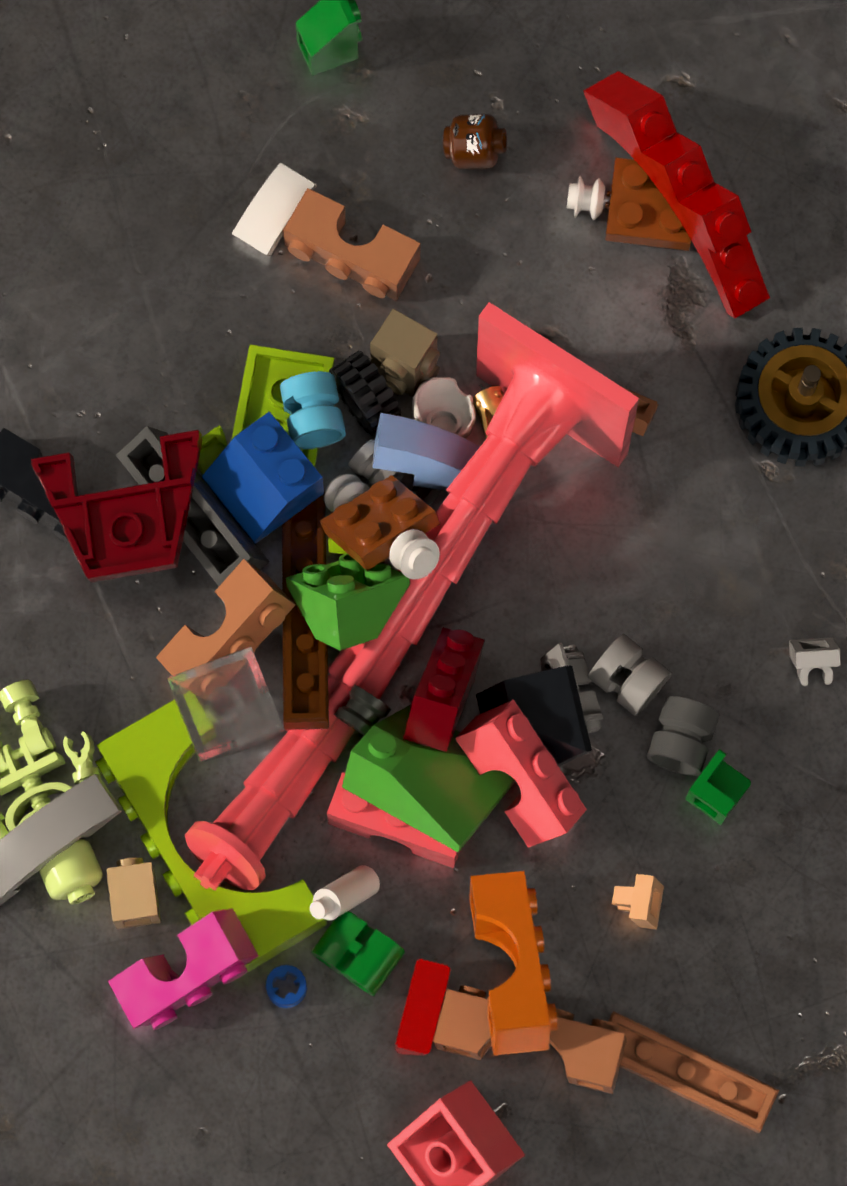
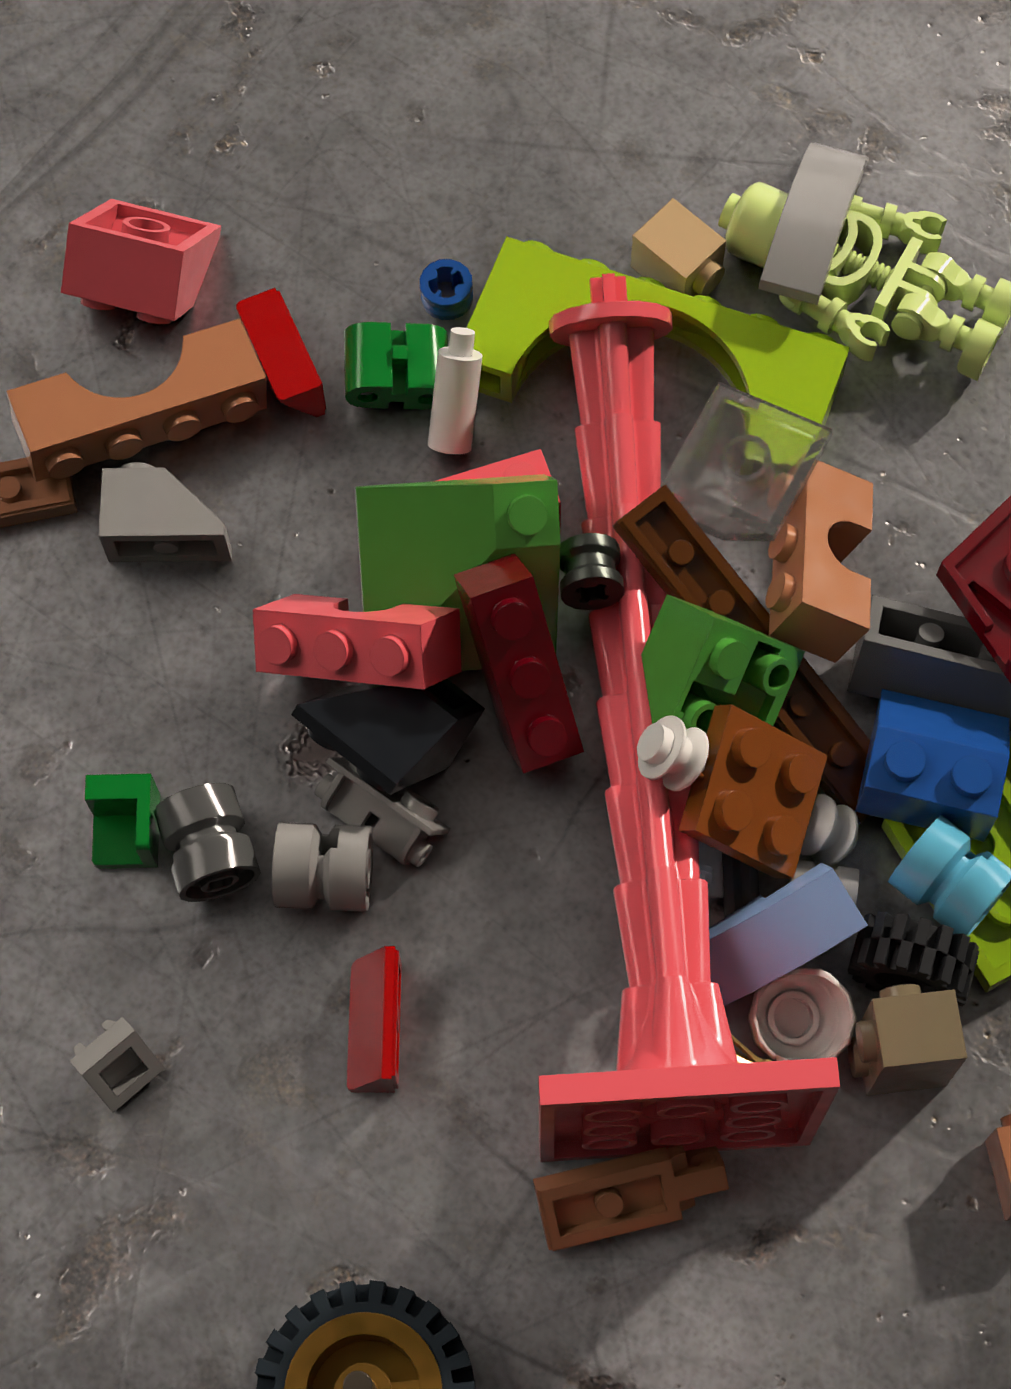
camera: 145 degrees right, 5 degrees down
dark pink arch [108,908,259,1030] -> none
orange arch [469,871,558,1055] -> none
light nougat tile [612,874,664,930] -> none
none -> light grey slope [99,462,232,562]
none -> red slope [347,946,402,1093]

